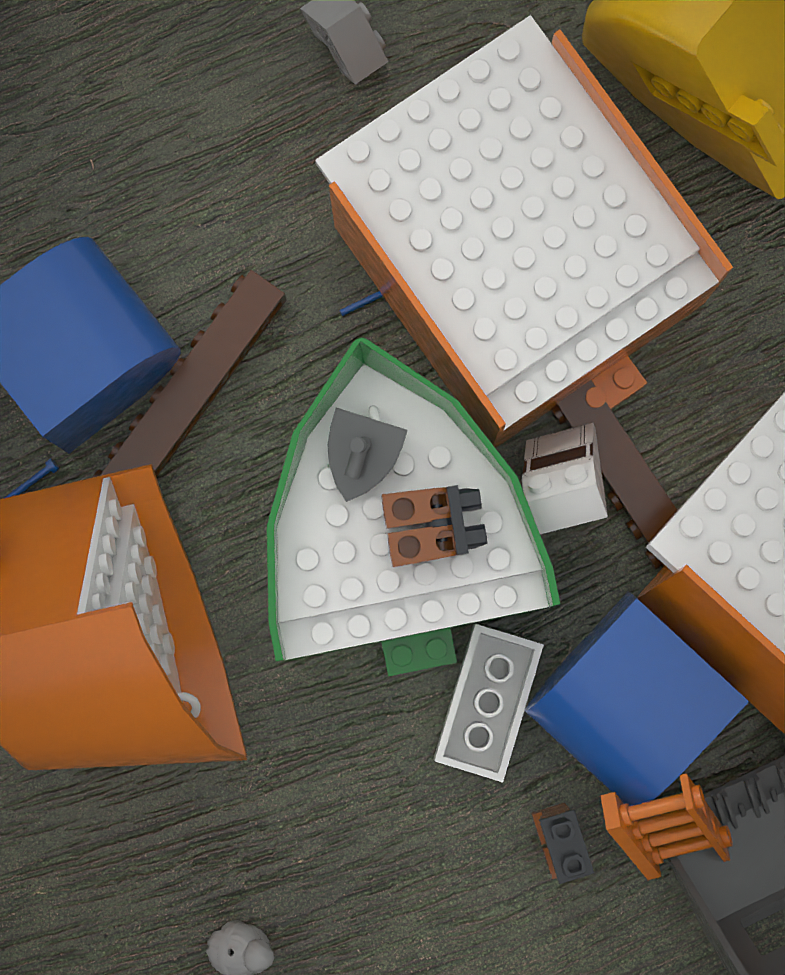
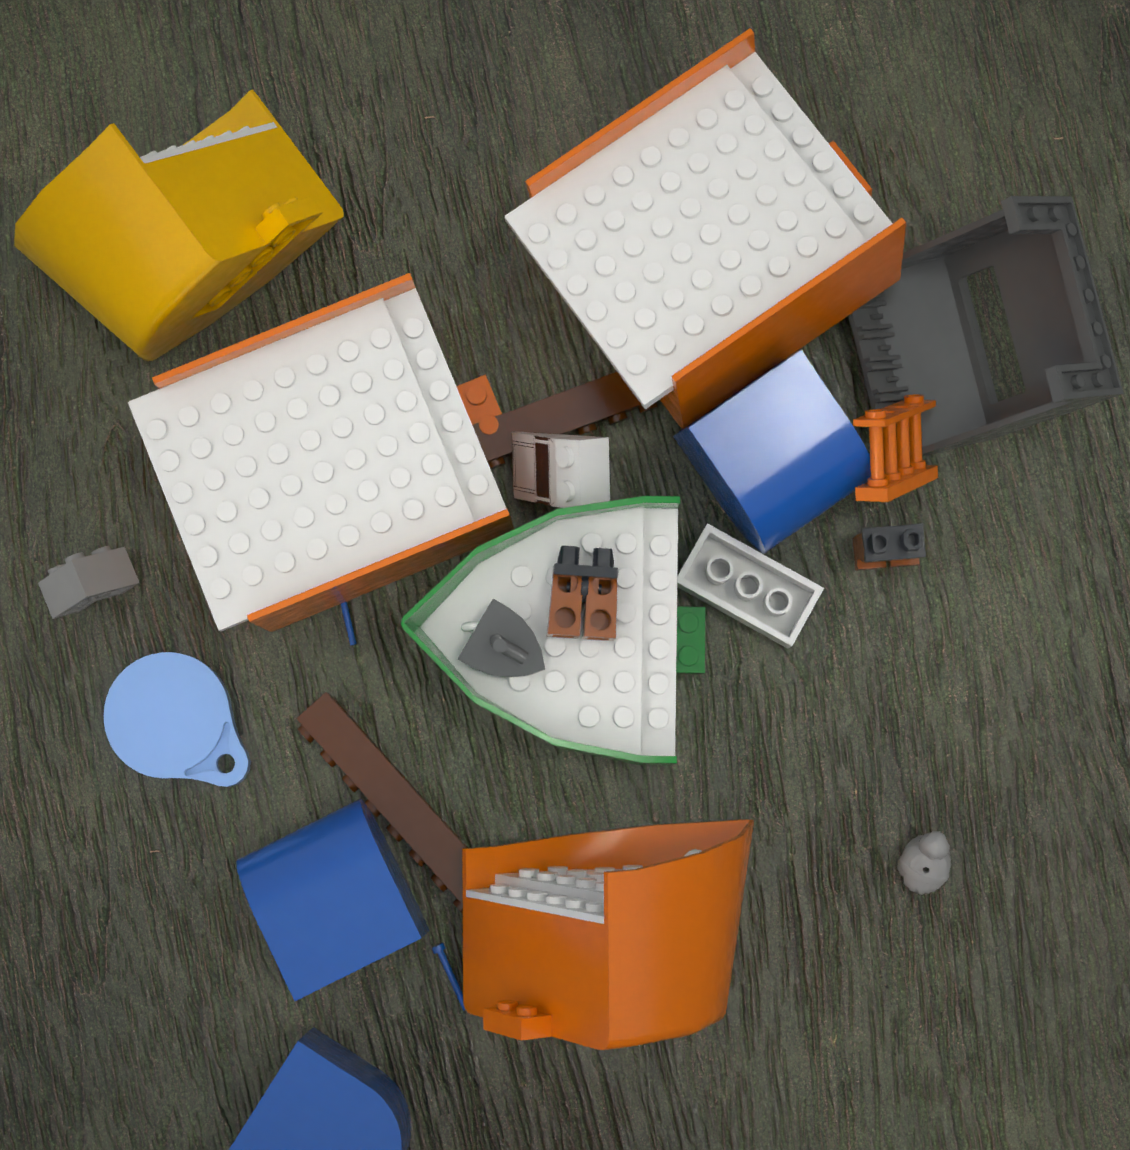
camera: 75 degrees left, 0 degrees up
none -> light blue piece [104,652,251,787]

